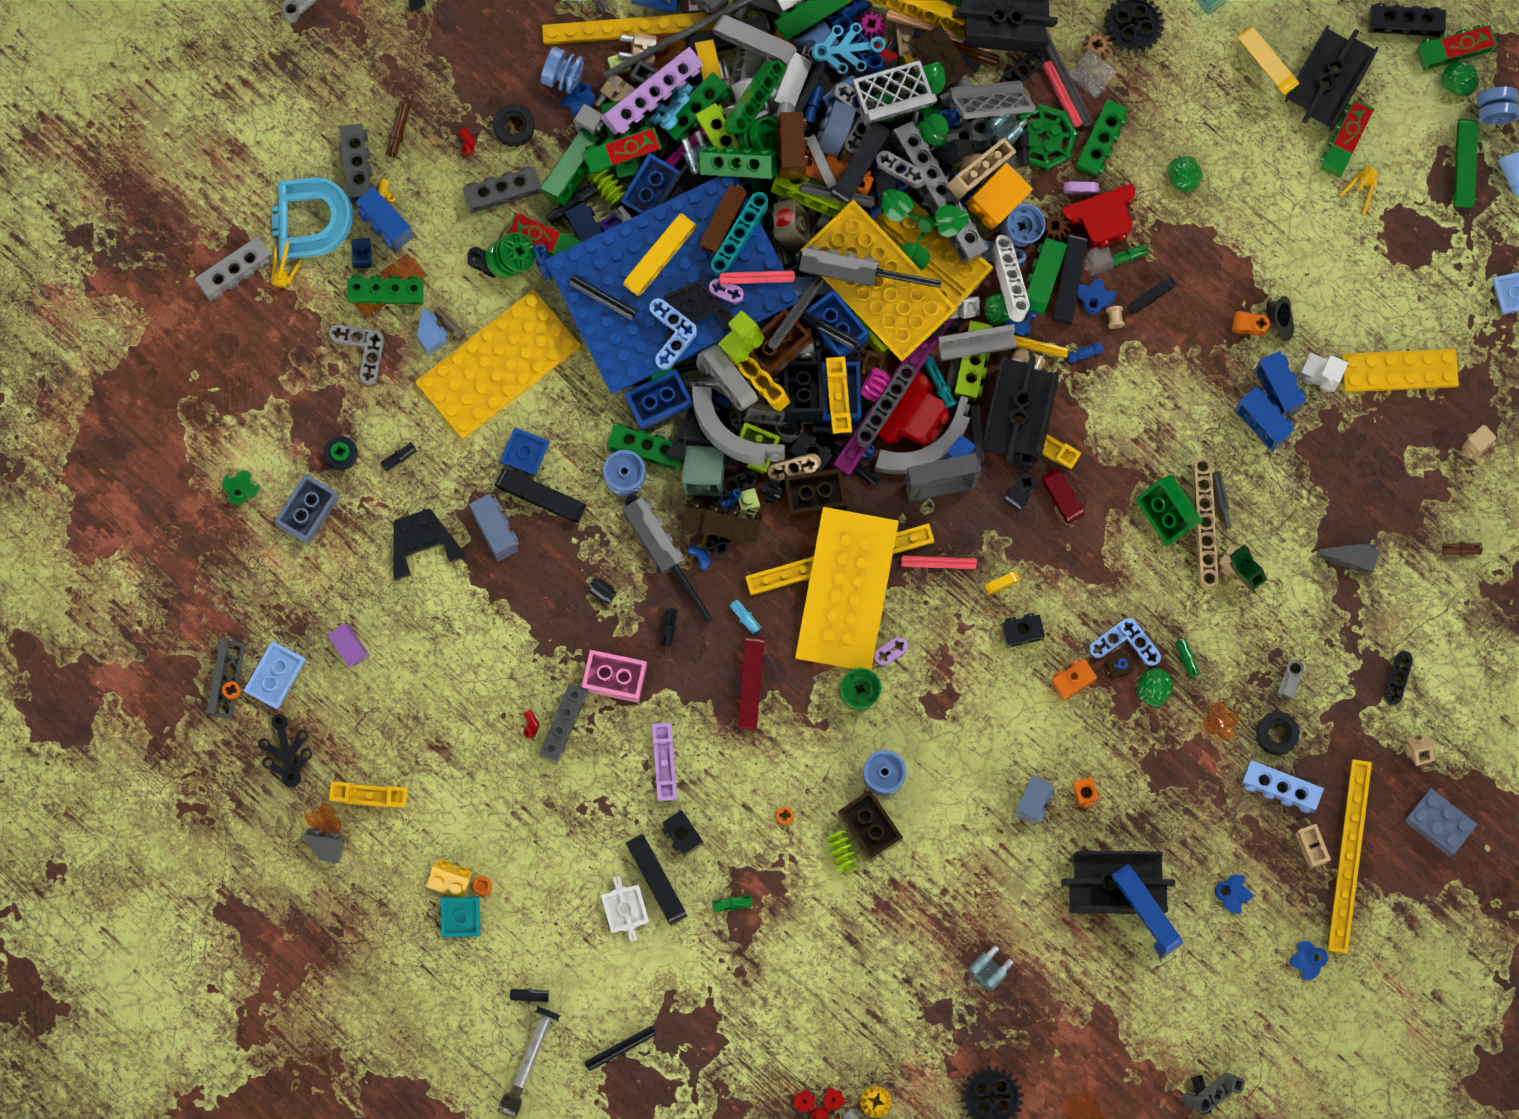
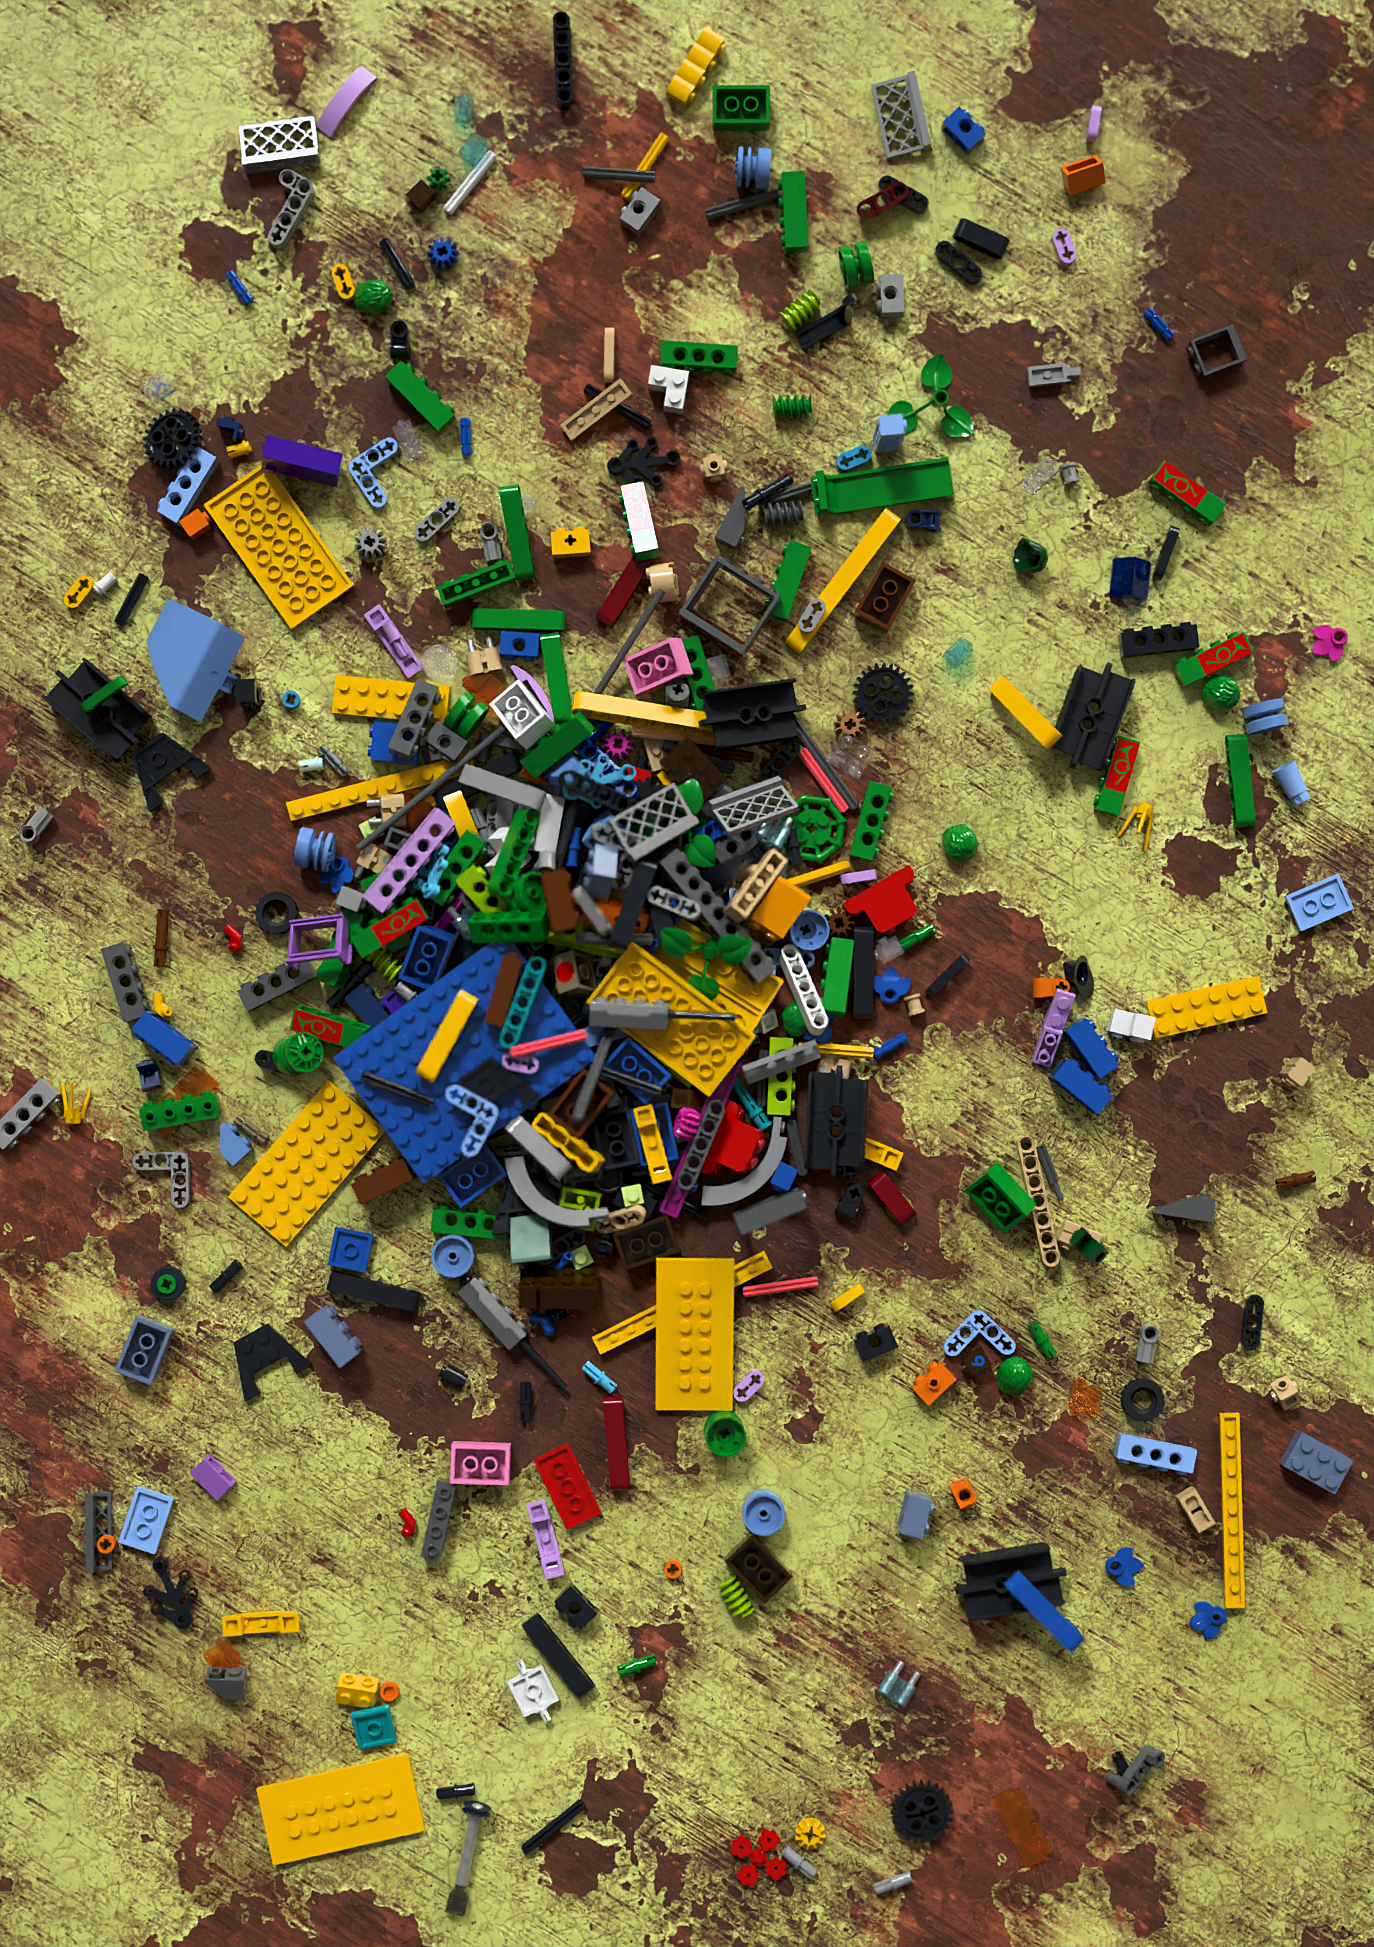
camera: 10 degrees left, 10 degrees up
green plate [222,470,260,505] -> none
medium azure piece [272,177,353,260] -> none
blue pin [533,244,553,281] -> none
lime brick [718,310,765,365] -> none
none -> yellow plate [256,1753,425,1866]
none -> medium lavender piece [285,914,353,970]
none -> reddish brown brick [350,1156,417,1205]
none -> red plate [533,1442,602,1530]
none -> black beam [558,770,649,821]
none -> yellowish green plate [621,1184,644,1207]
none -> yellow axle [786,861,851,888]
none -> lavender slope [1032,988,1075,1067]

